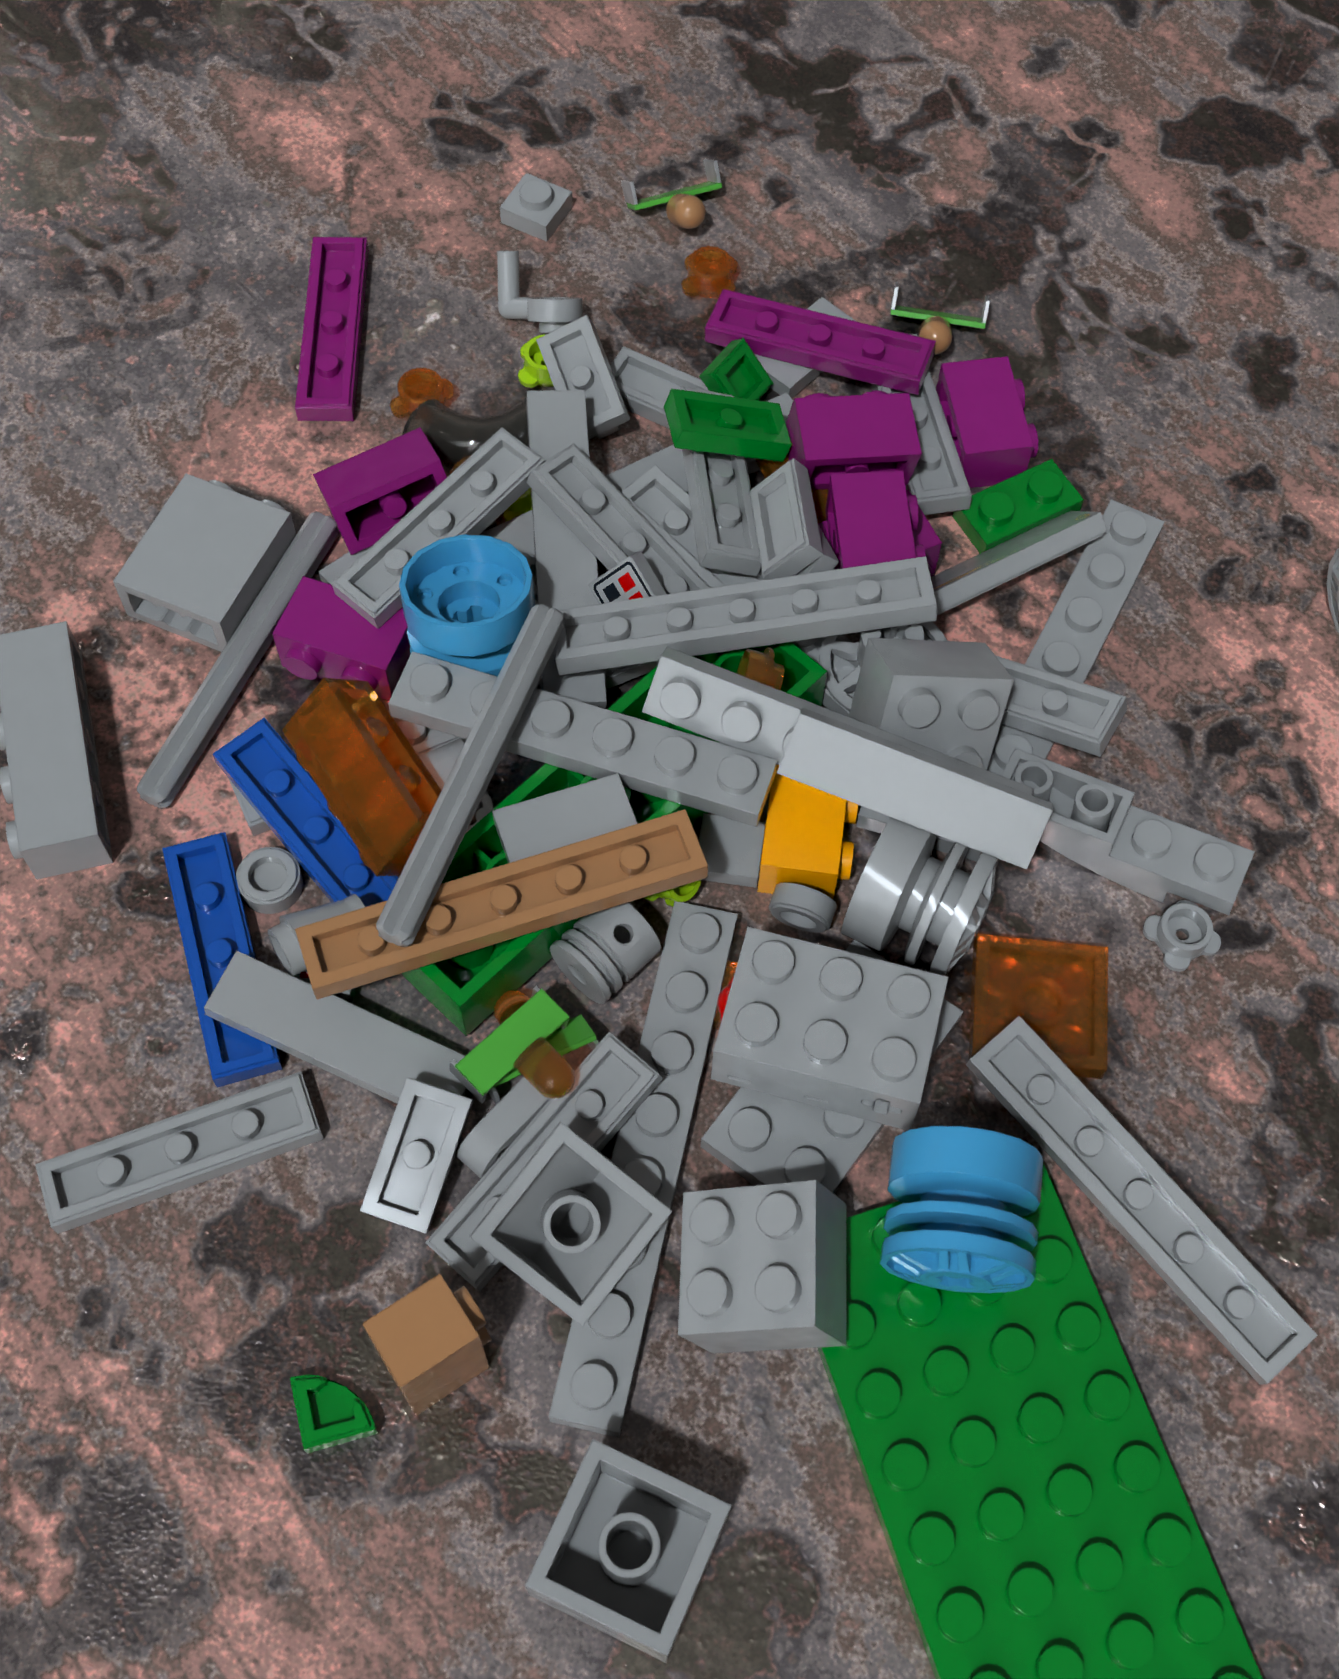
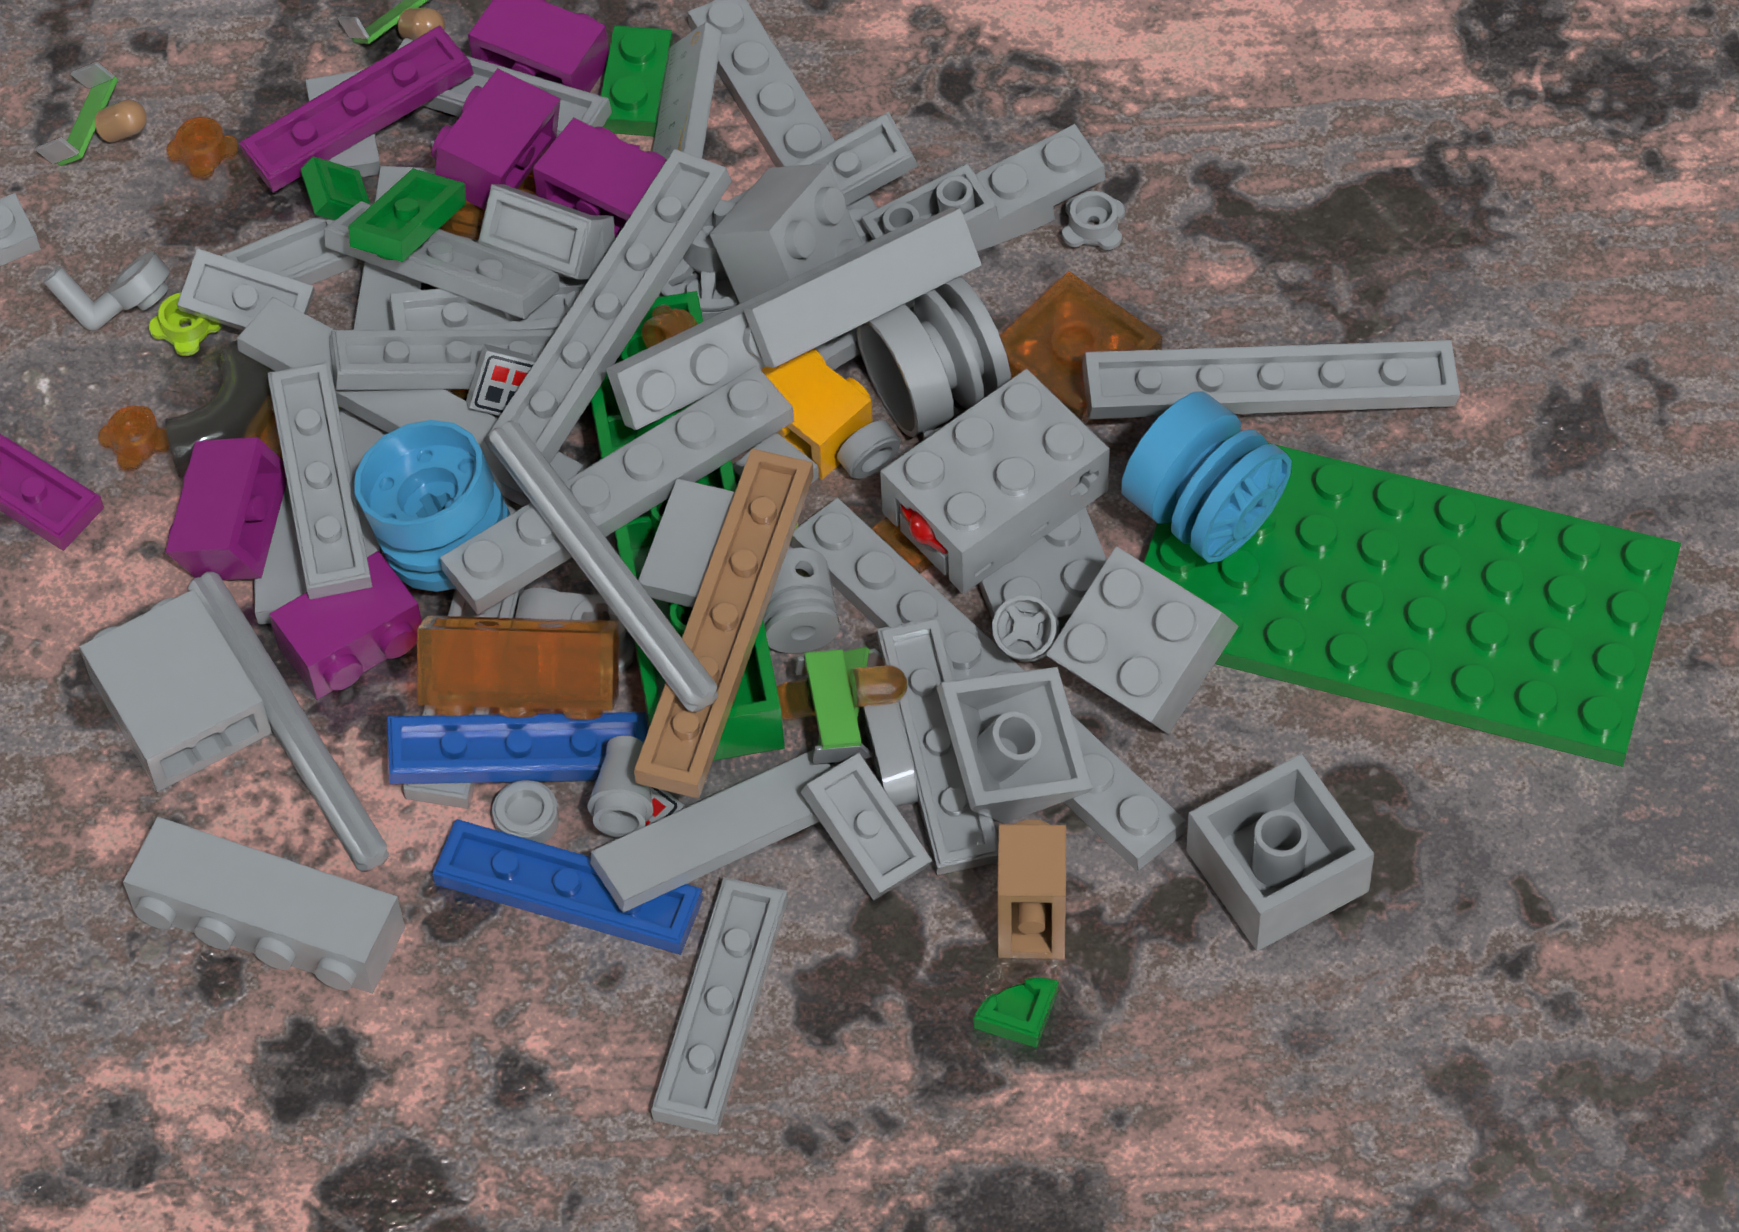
camera: 50 degrees left, 5 degrees down
none -> light grey wheel [992,595,1060,662]

